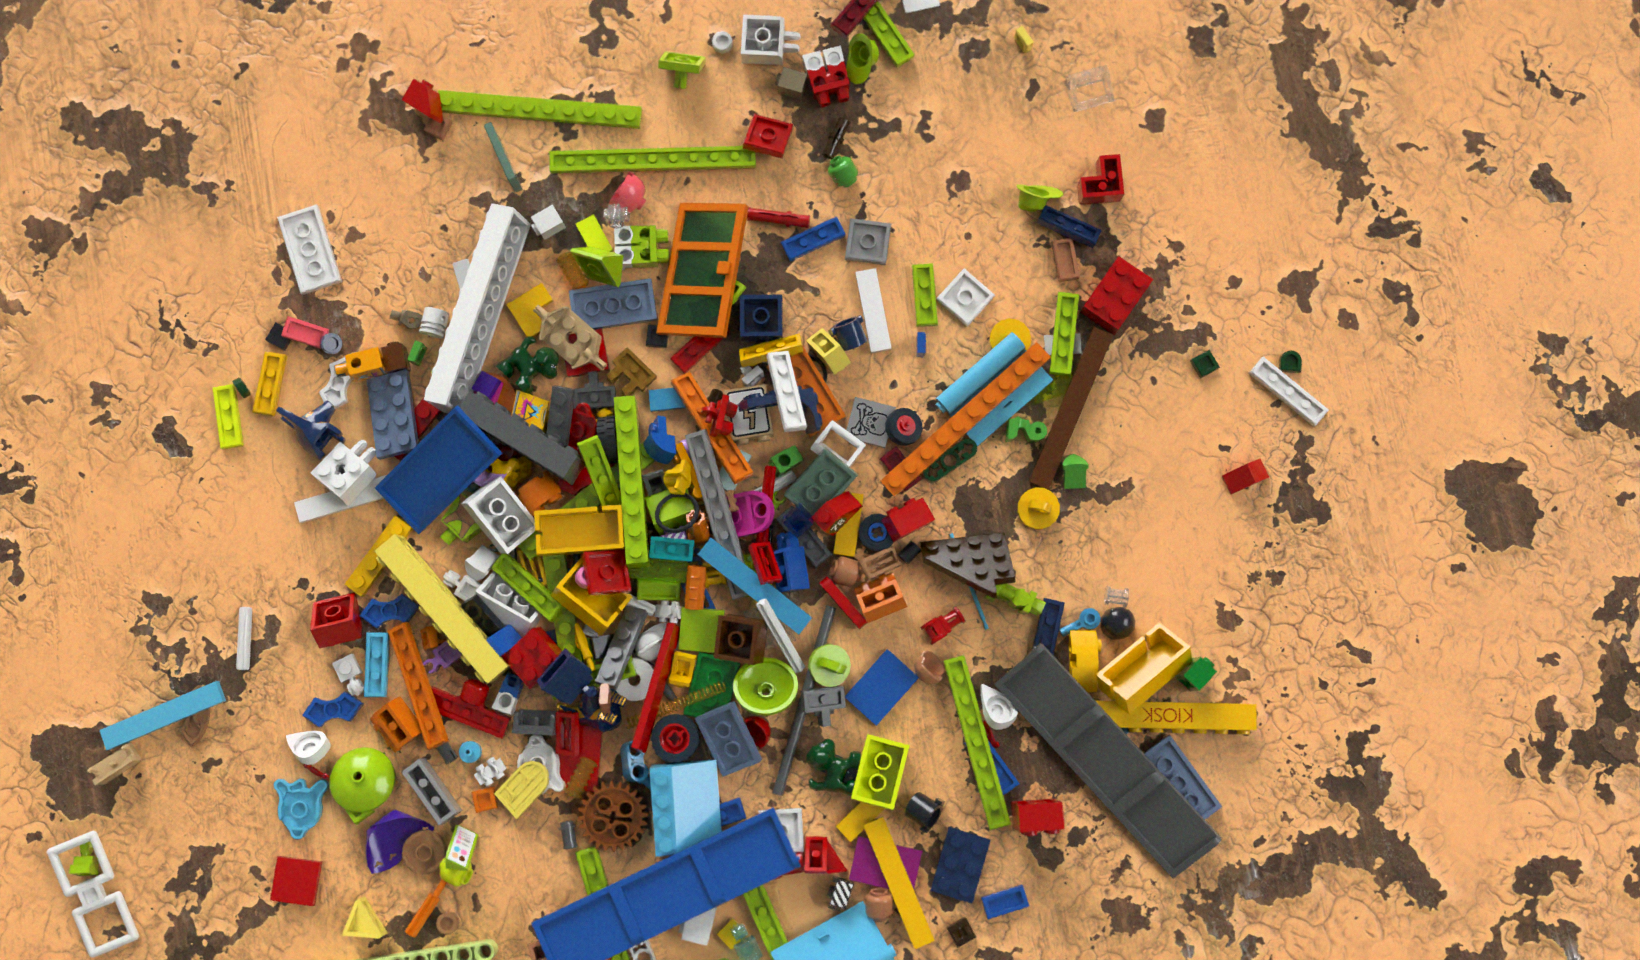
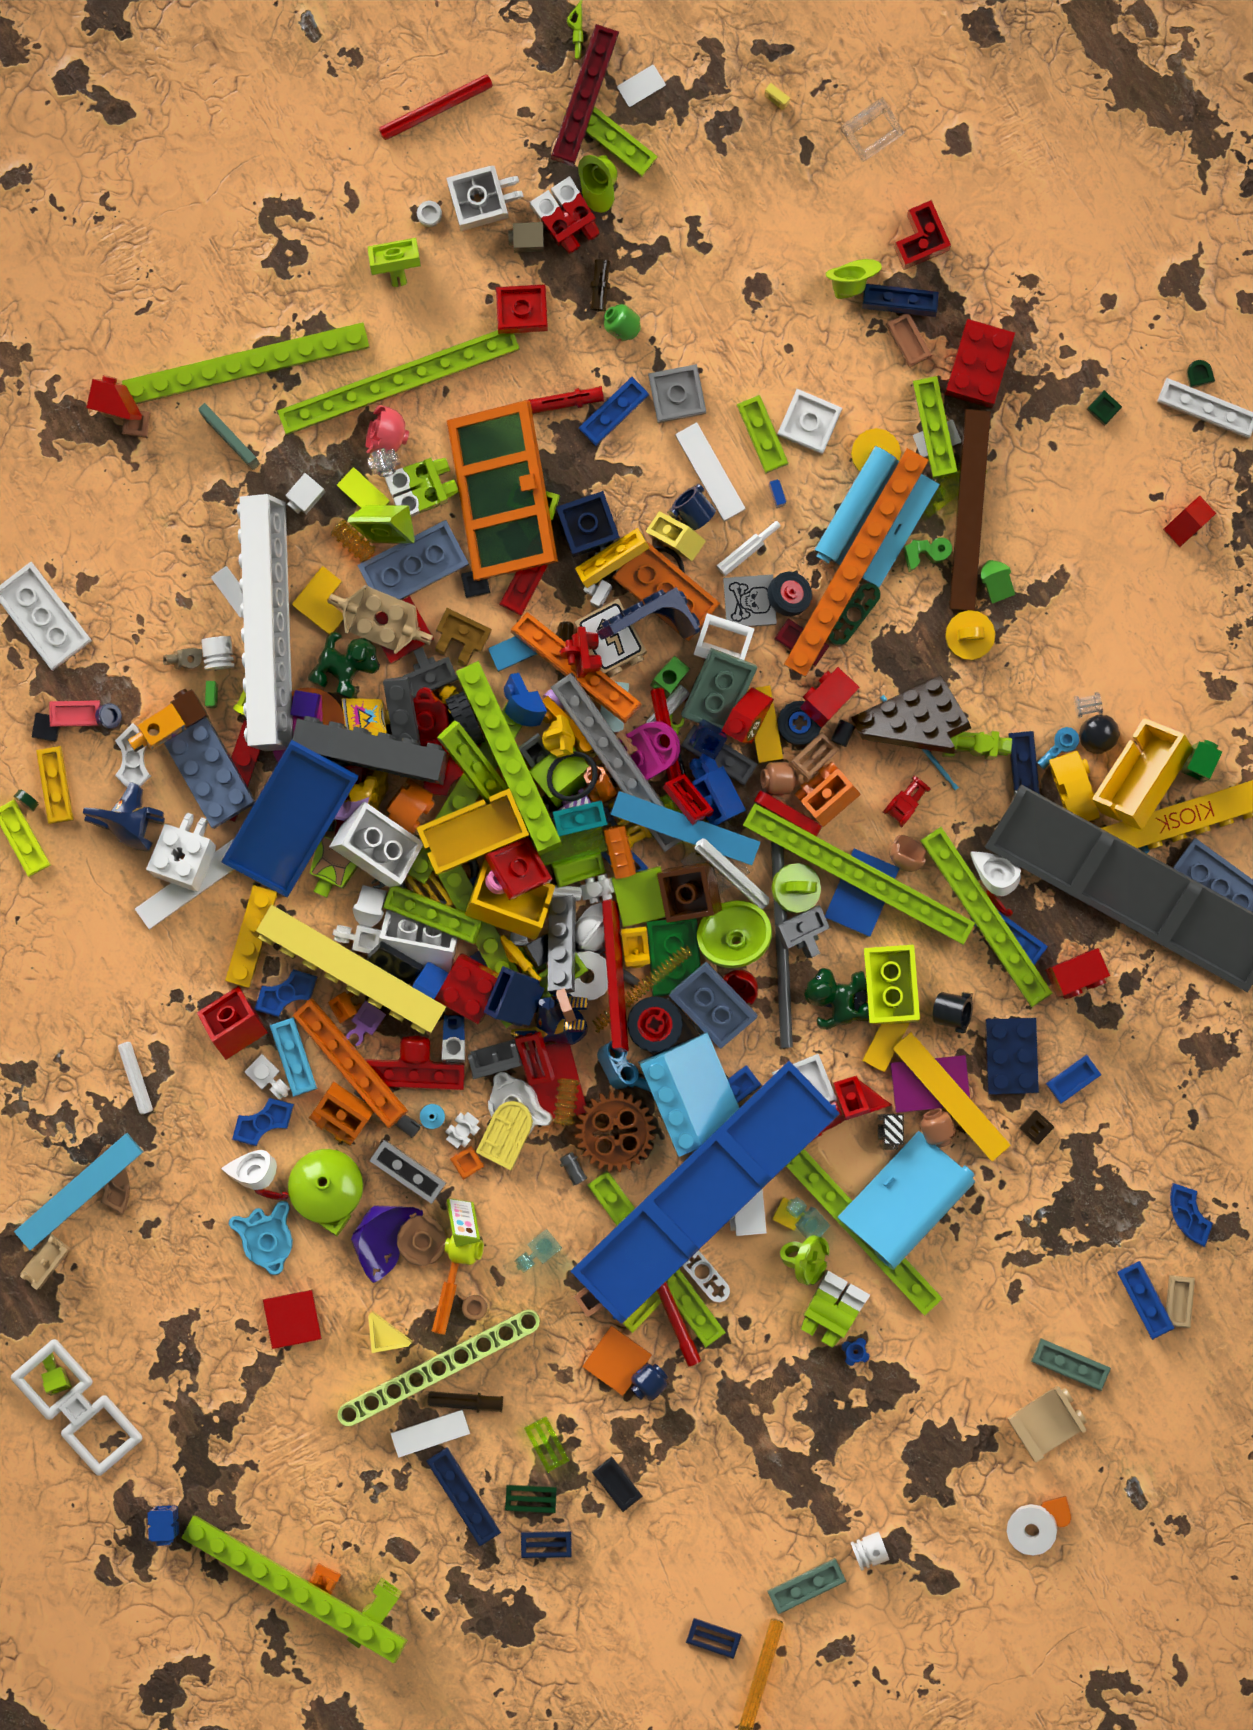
camera: 20 degrees left, 5 degrees up
white tile [766,351,807,432] -> none
none -> clear light blue plate [515,1229,562,1273]
none -> white axle [716,521,781,577]
none -> lime plate [743,803,975,945]

